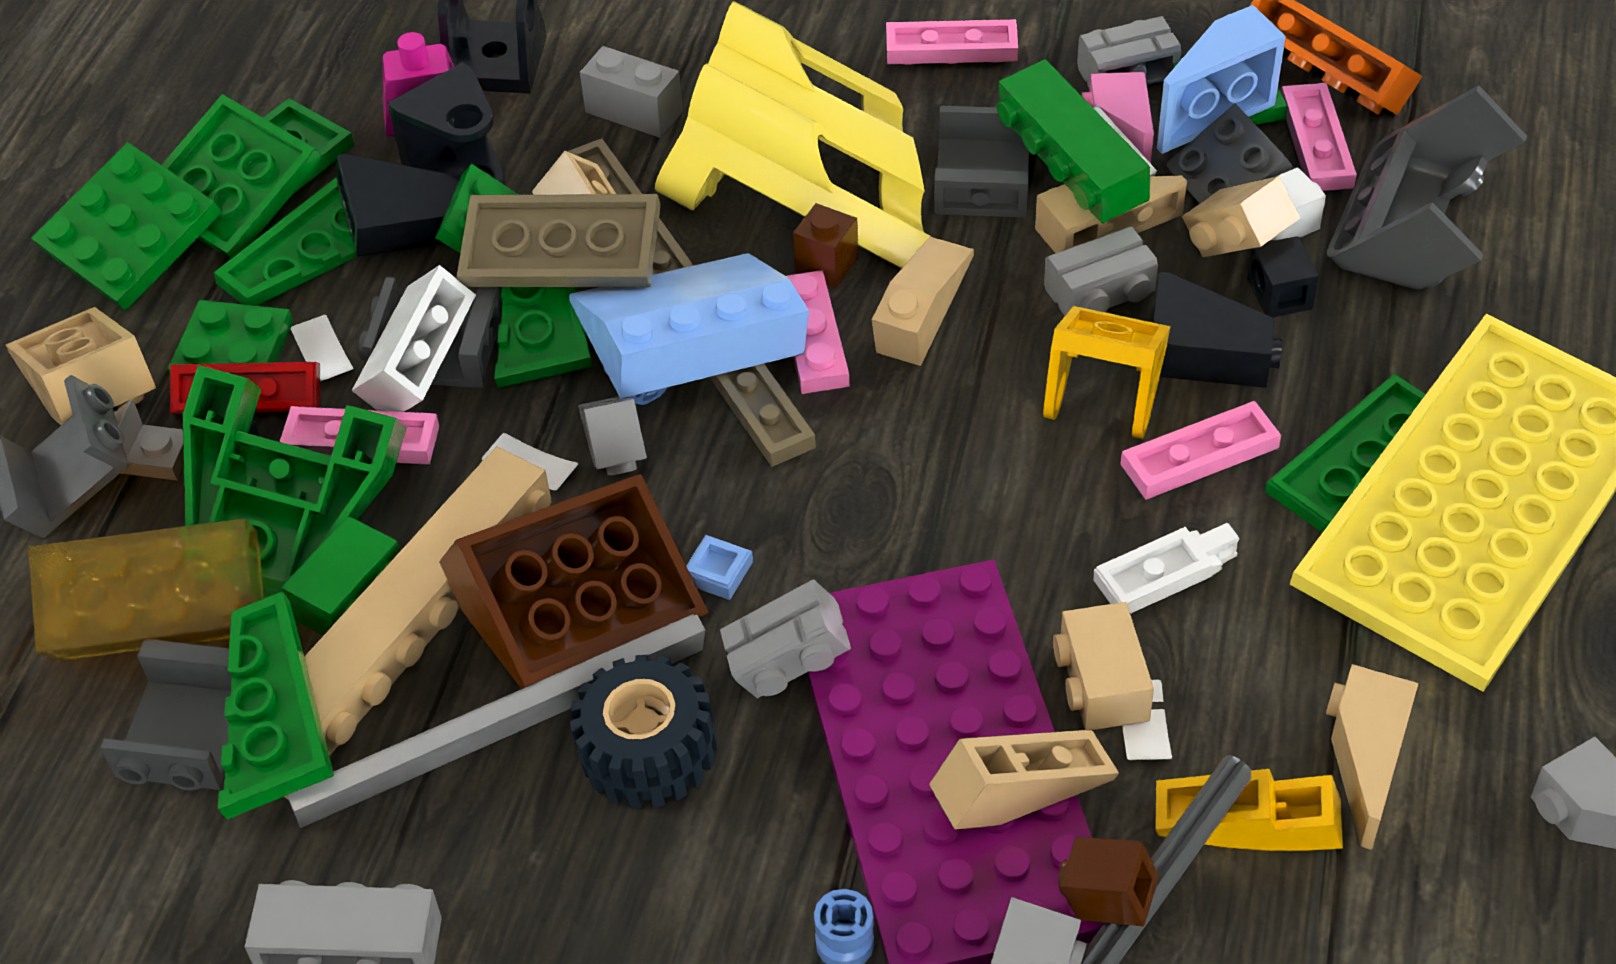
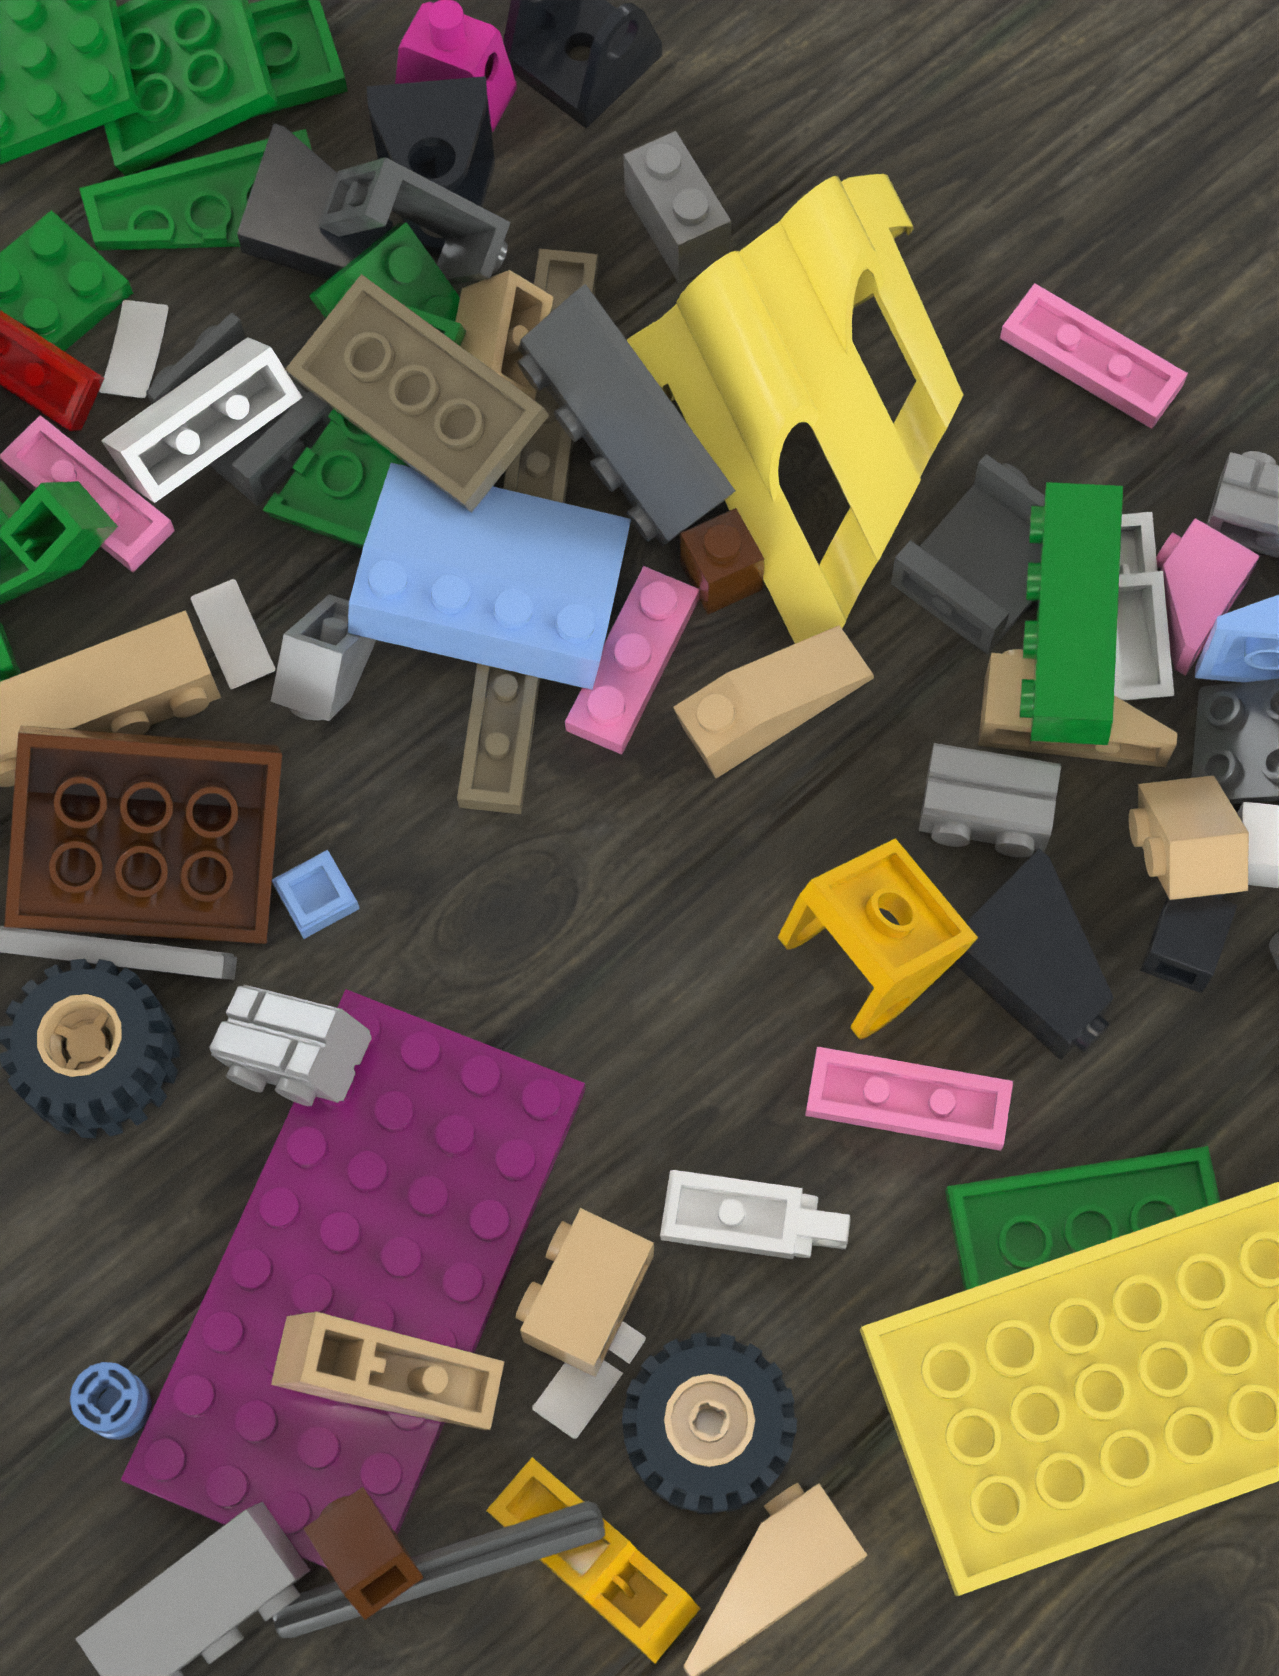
camera: 35 degrees right, 20 degrees up
none -> dark grey panel [318,157,511,285]
none -> dark grey slope [517,284,736,547]
none -> black wheel [622,1332,797,1515]

